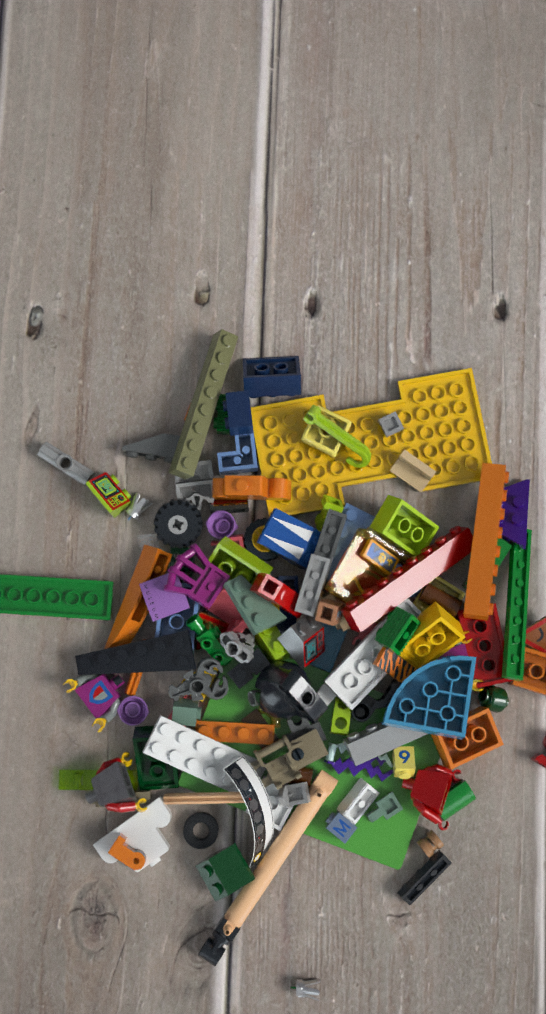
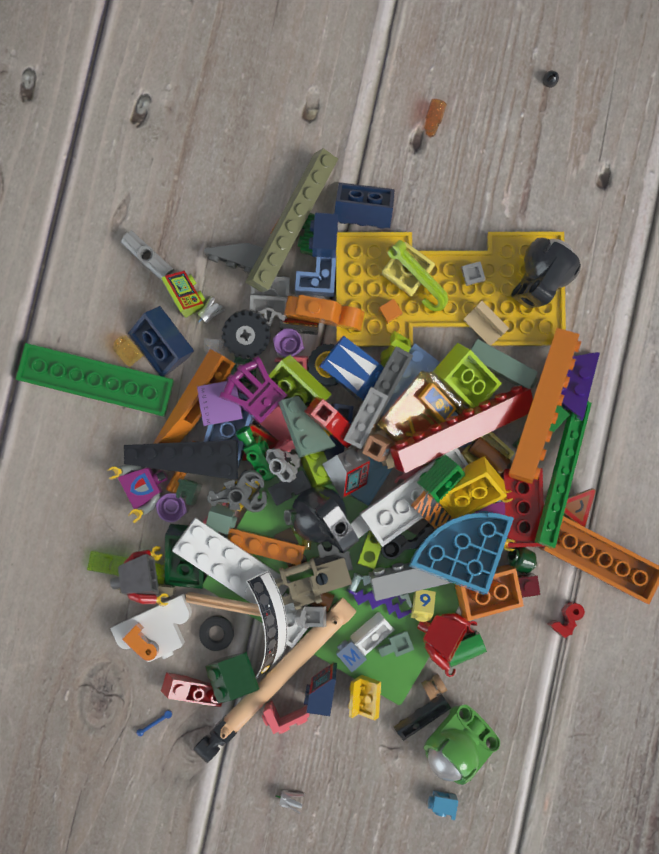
camera: 15 degrees right, 5 degrees up
none -> clear yellow bracket [112,335,144,367]
none -> dark blue slope [128,306,194,377]
none -> blue hinge [137,710,172,736]
none -> red slope [161,672,222,707]
none -> clear green hinge [176,478,203,505]
none -> coral bracket [262,701,310,734]
none -> dark blue slope [304,662,337,716]
none -> yellow bracket [348,675,381,721]
none -> orange piece [379,299,403,324]
none -> bright green piece [423,705,500,785]
none -> clear orange hinge [424,99,447,138]
none -> dark azure brick [428,790,459,820]
none -> sand green brick [470,339,538,389]
none -> black piece [511,238,581,308]
none -> dark red brick [518,574,541,598]
none -> black hinge [543,70,559,88]

